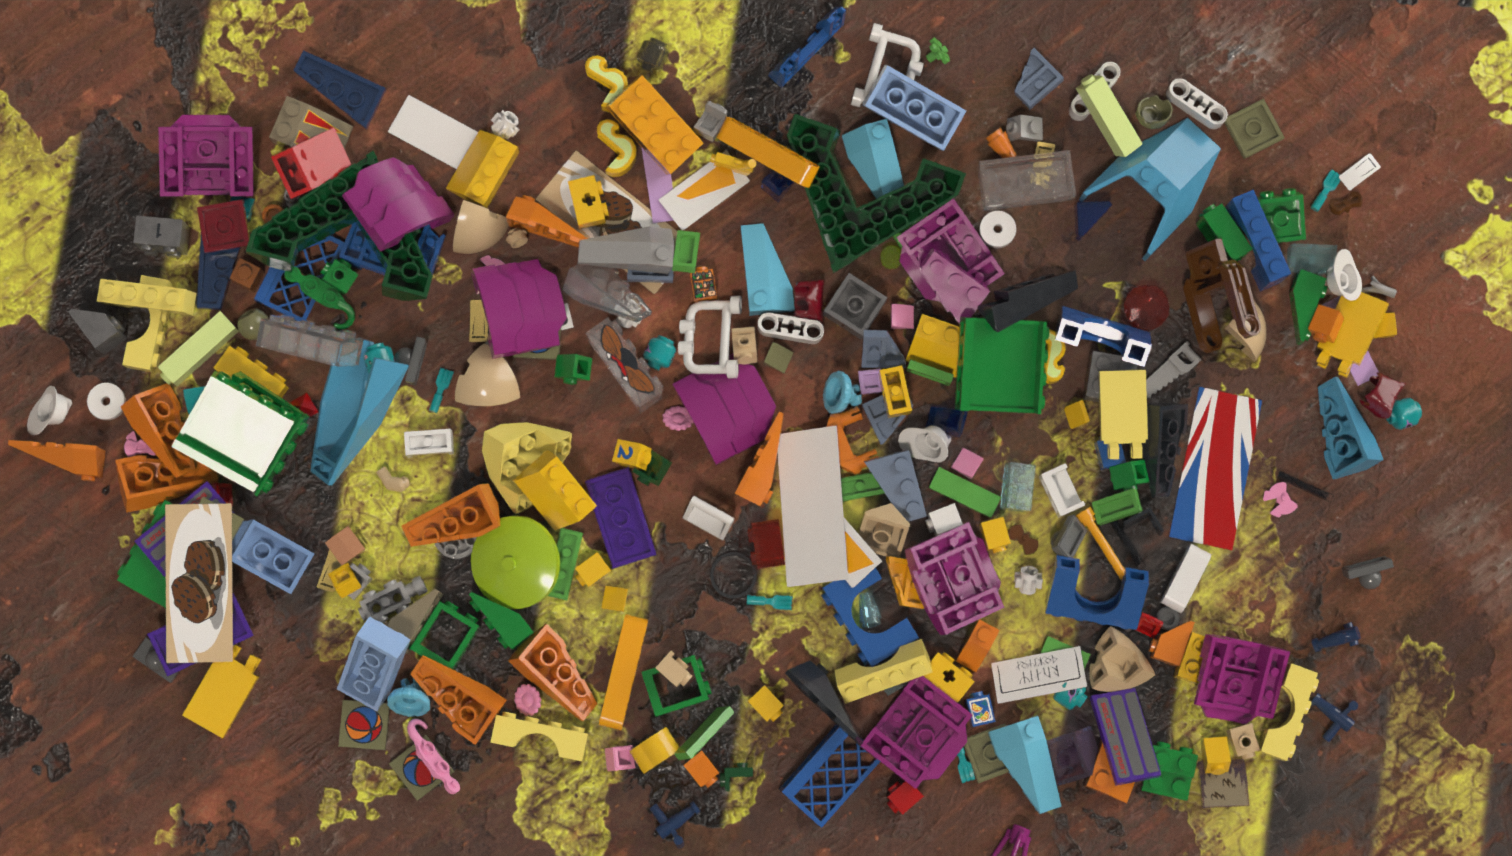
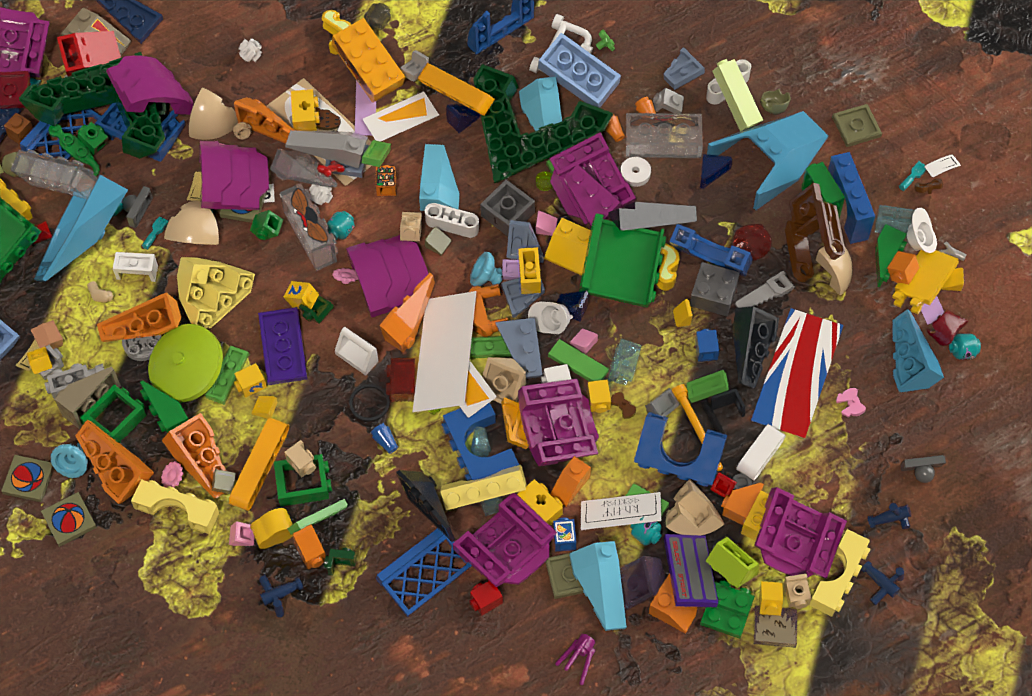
camera: 15 degrees right, 20 degrees down
light blue brick [337,617,411,711] -> none
white sticker [388,95,478,169] -> none
bright pink piece [407,719,460,794] -> none
yellow slope [446,130,519,208] -> none
yellow slope [513,450,597,531] -> none
yellow animal [597,119,637,177] -> none
white bar [678,296,742,378] -> none
yellow piece [710,152,756,176] -> none
teal piece [746,595,793,610] -> none
yellow brick [747,685,784,722] -> none
dark red hair [793,280,825,324] -> none
bright green tile [906,359,954,386] -> none
teal piece [957,747,976,783] -> none
white gear [1014,566,1043,595] -> none
white panel [1039,463,1085,518] -> none
light yellow tile [1098,370,1148,459] -> none
green brick [1109,460,1149,491] -> none
white beam [1166,79,1228,129] -> none
green plate [1257,188,1306,243] -> none
black piece [1272,469,1335,502] -> none
none -> tile [212,469,235,494]
none -> red piece [317,160,345,177]
none -> blue cone [371,423,399,454]
none -> orange cone [605,114,625,142]
none -> lime slope [706,537,759,588]

